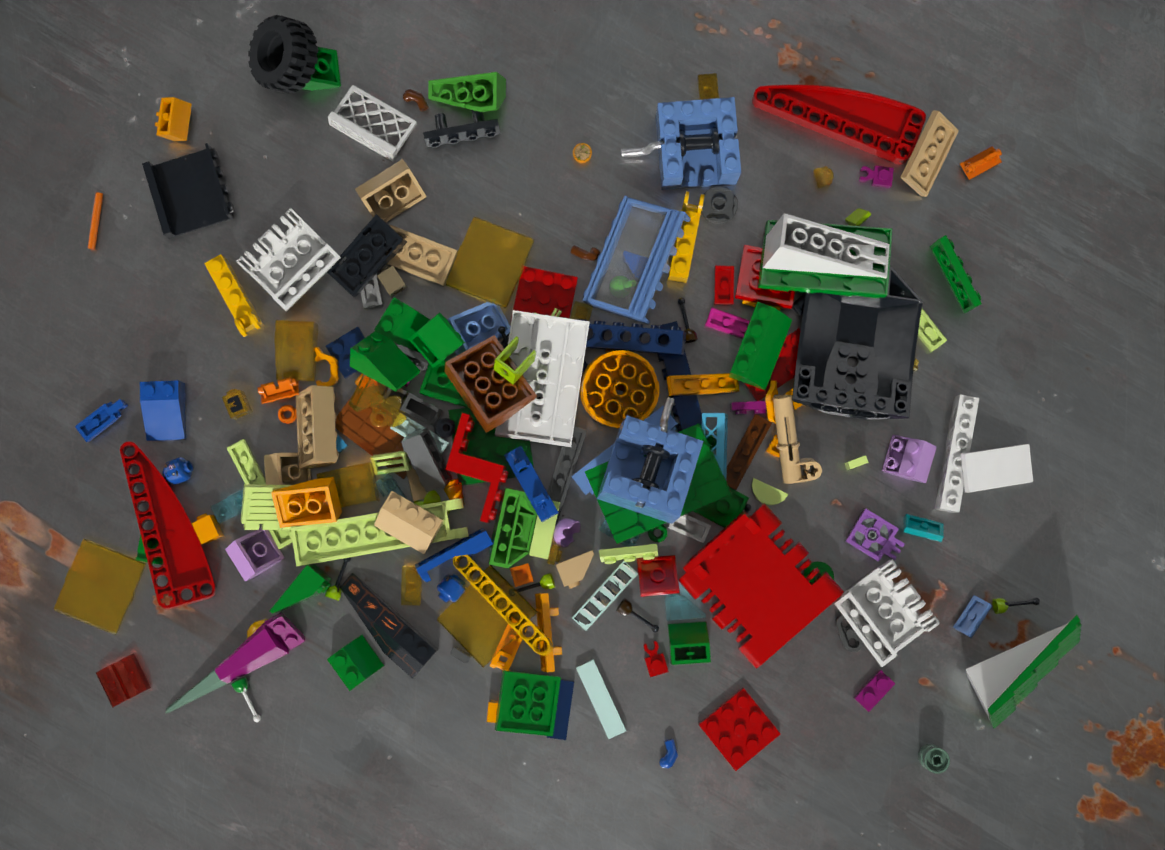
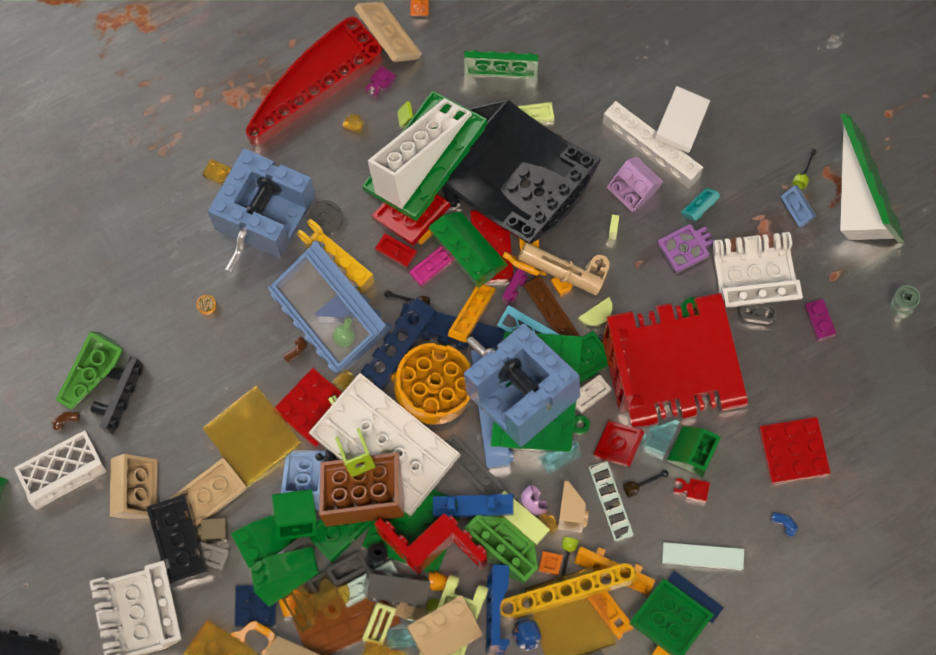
camera: 60 degrees left, 15 degrees down
yellowish green plate [599,544,658,564] -> none

